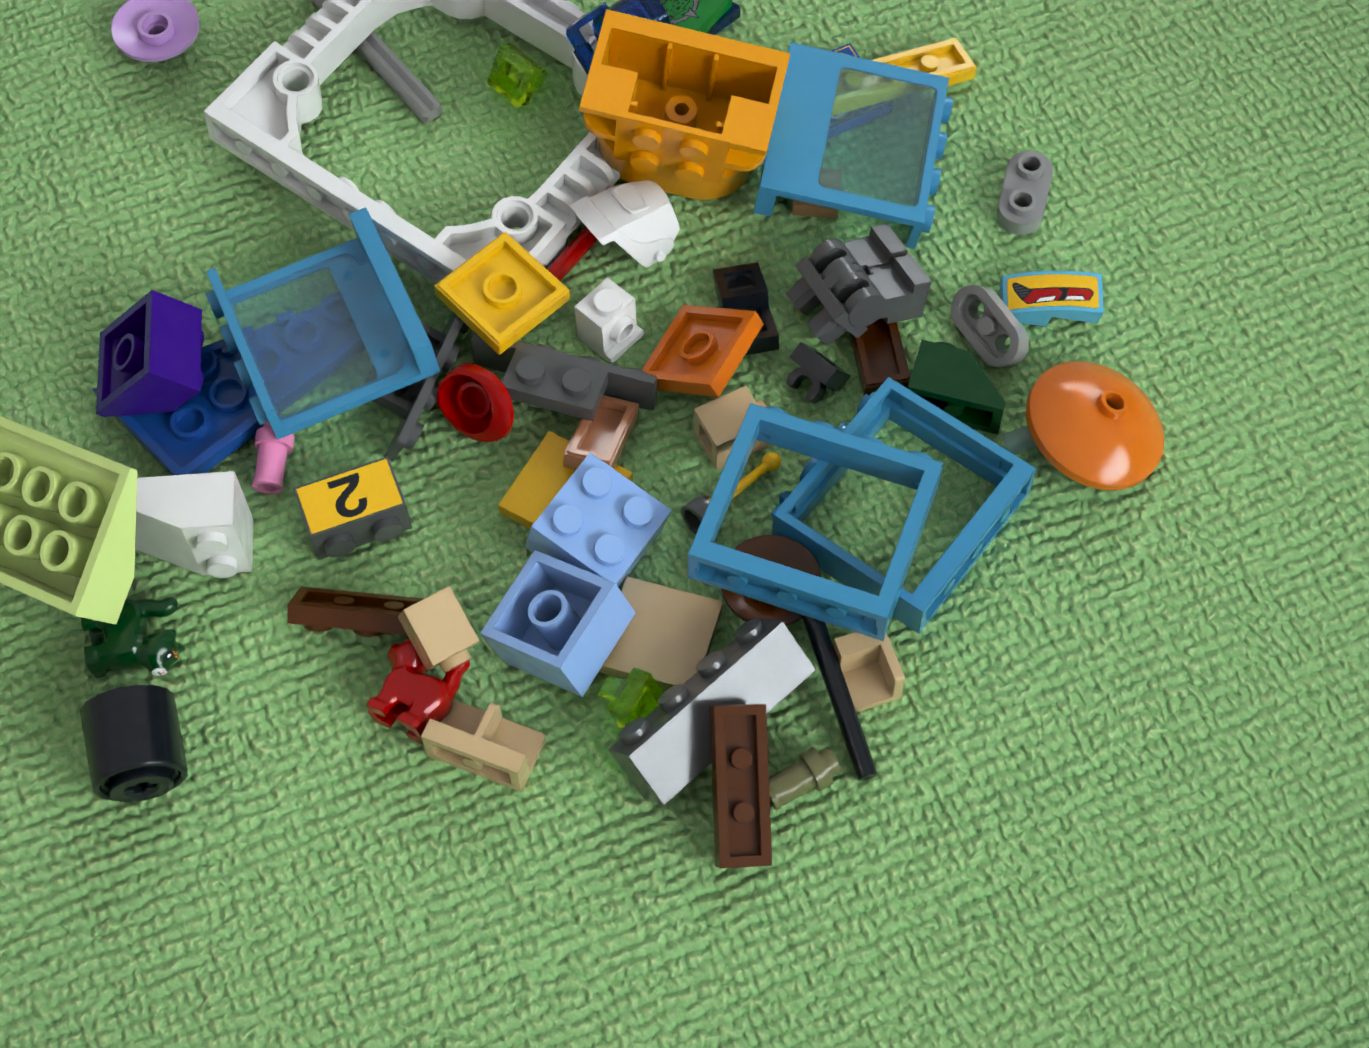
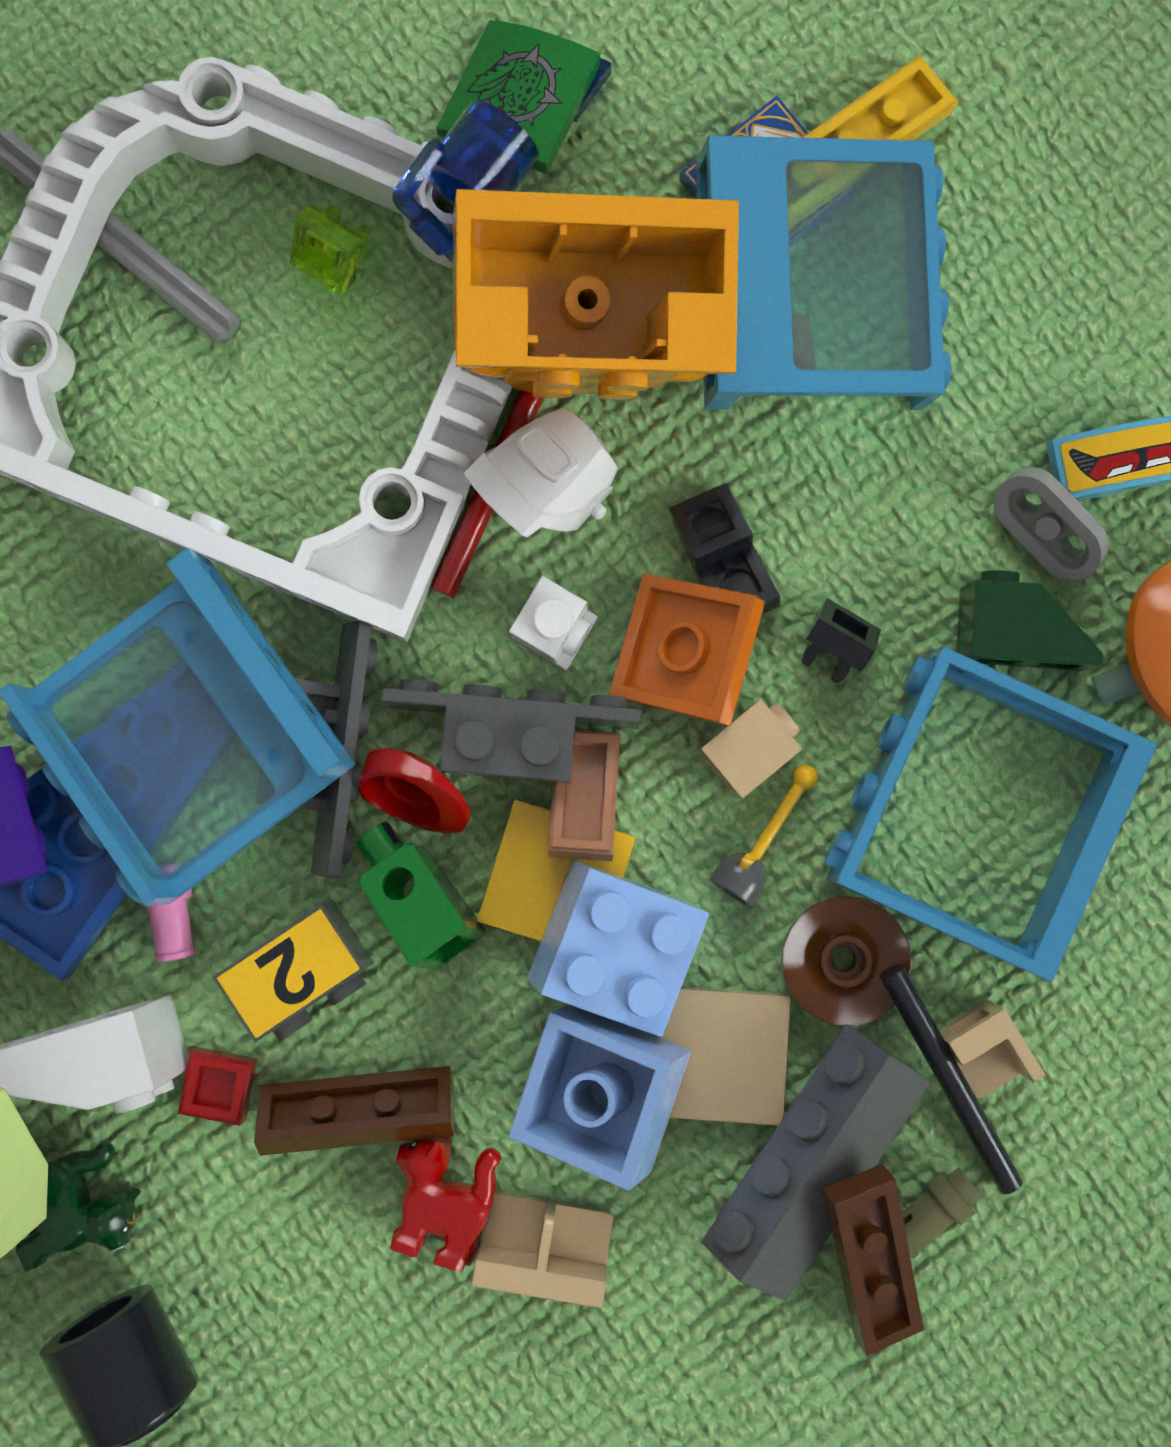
camera: 10 degrees left, 25 degrees up
tan brick [398,586,479,673] -> none
yellow tile [434,231,570,355] -> none
clear neon green tile [598,667,663,730] -> none
dark azure window [688,403,943,641] -> none
dark grey hips [785,223,932,345] -> none
reddish brown tile [848,319,911,396] -> none
light grey plate [997,151,1053,235] -> none
none -> red tile [178,1047,258,1126]
none -> green torso [356,822,487,970]

